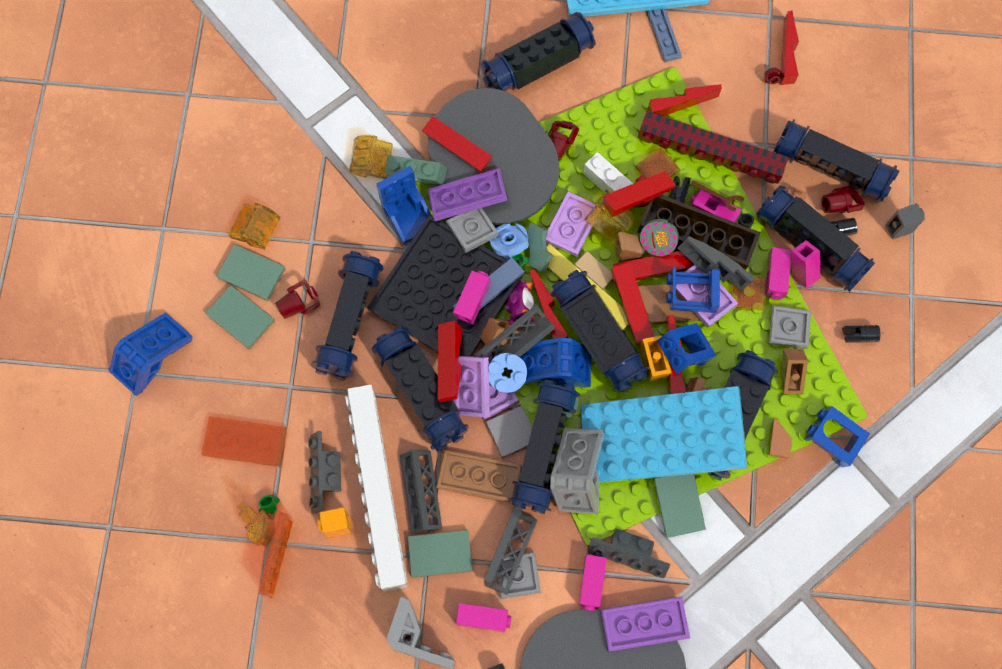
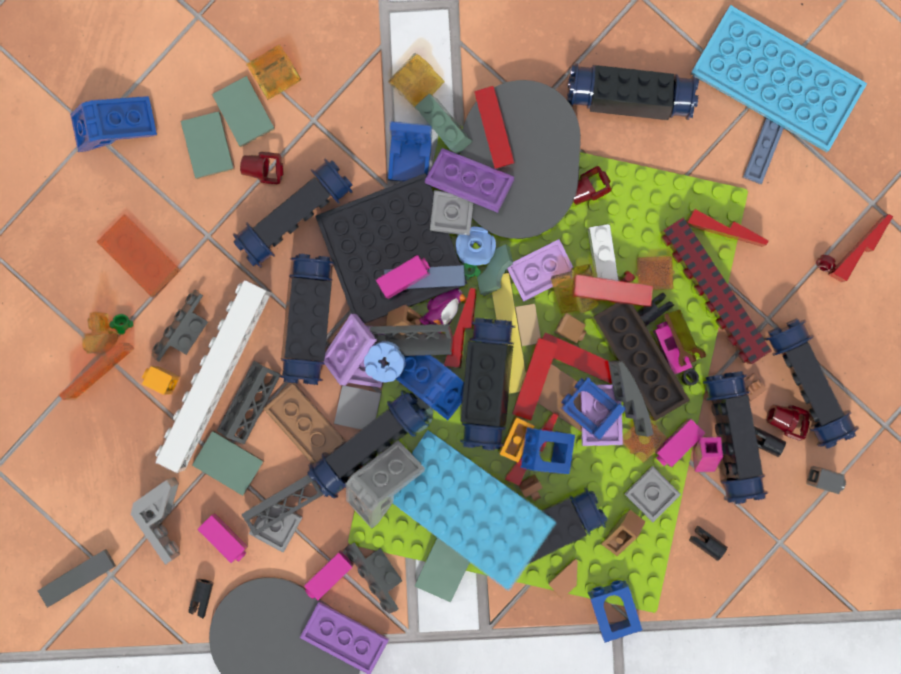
camera: 45 degrees right, 15 degrees up
red slope [438,321,463,402] -> none
sand green tile [640,219,679,256] -> none

